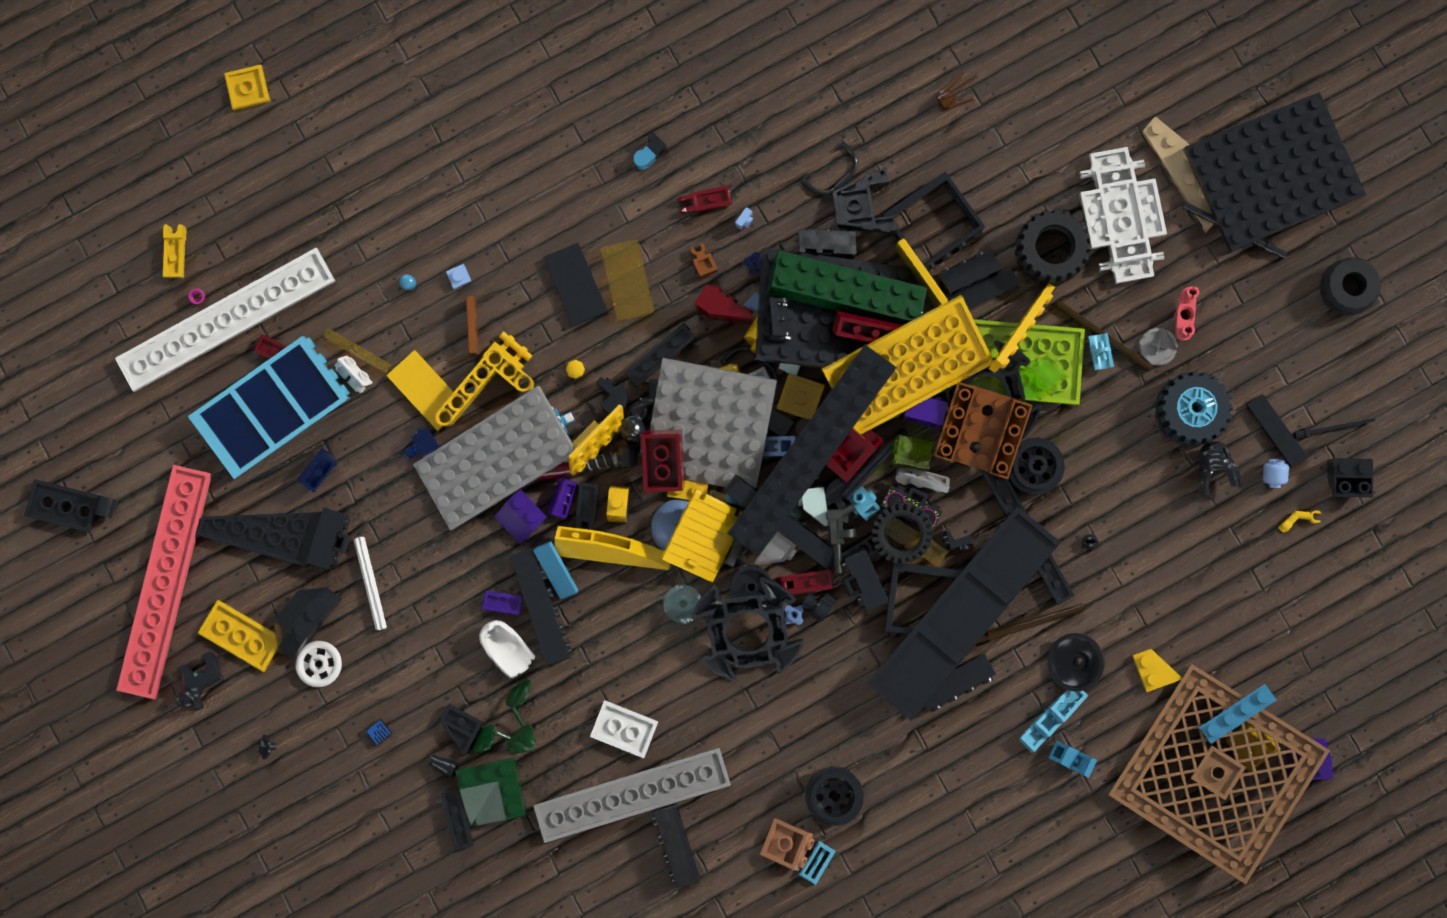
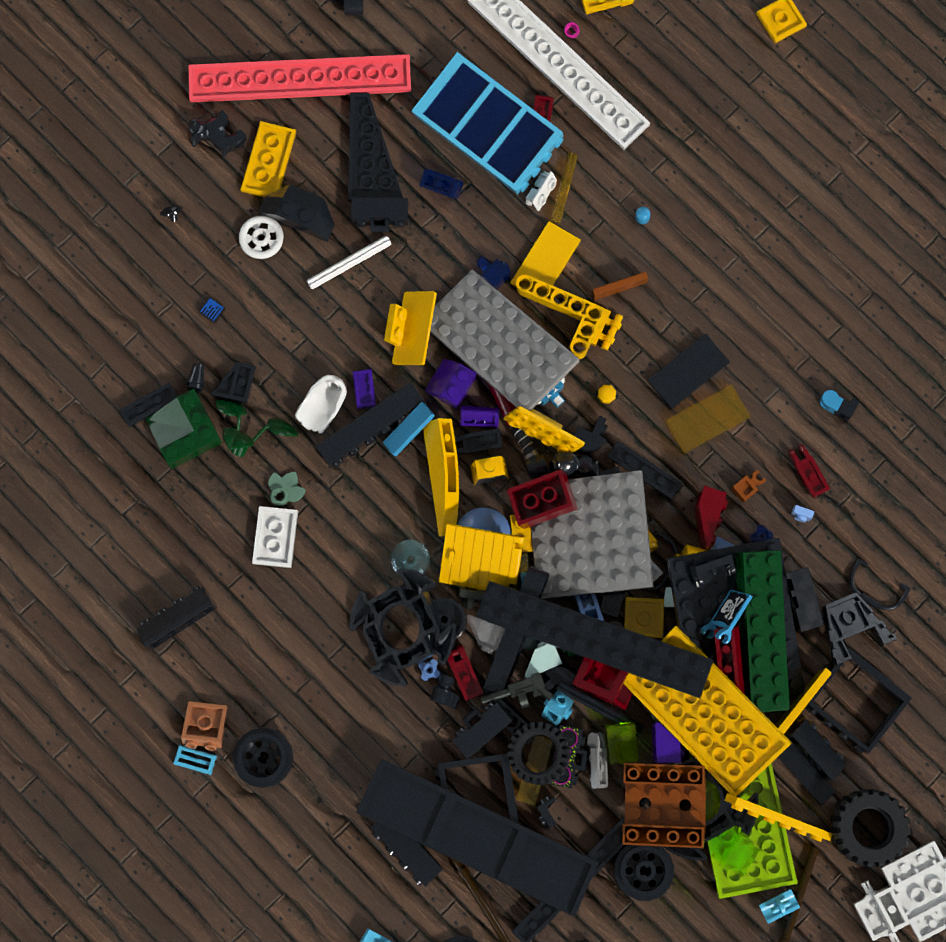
camera: 70 degrees right, 5 degrees down
light blue plate [446,264,472,290] -> none
light grey plate [533,747,731,843] -> none
none -> sand green plate [268,472,306,506]
none -> yellow bracket [384,291,437,365]
none -> flag [701,590,752,644]

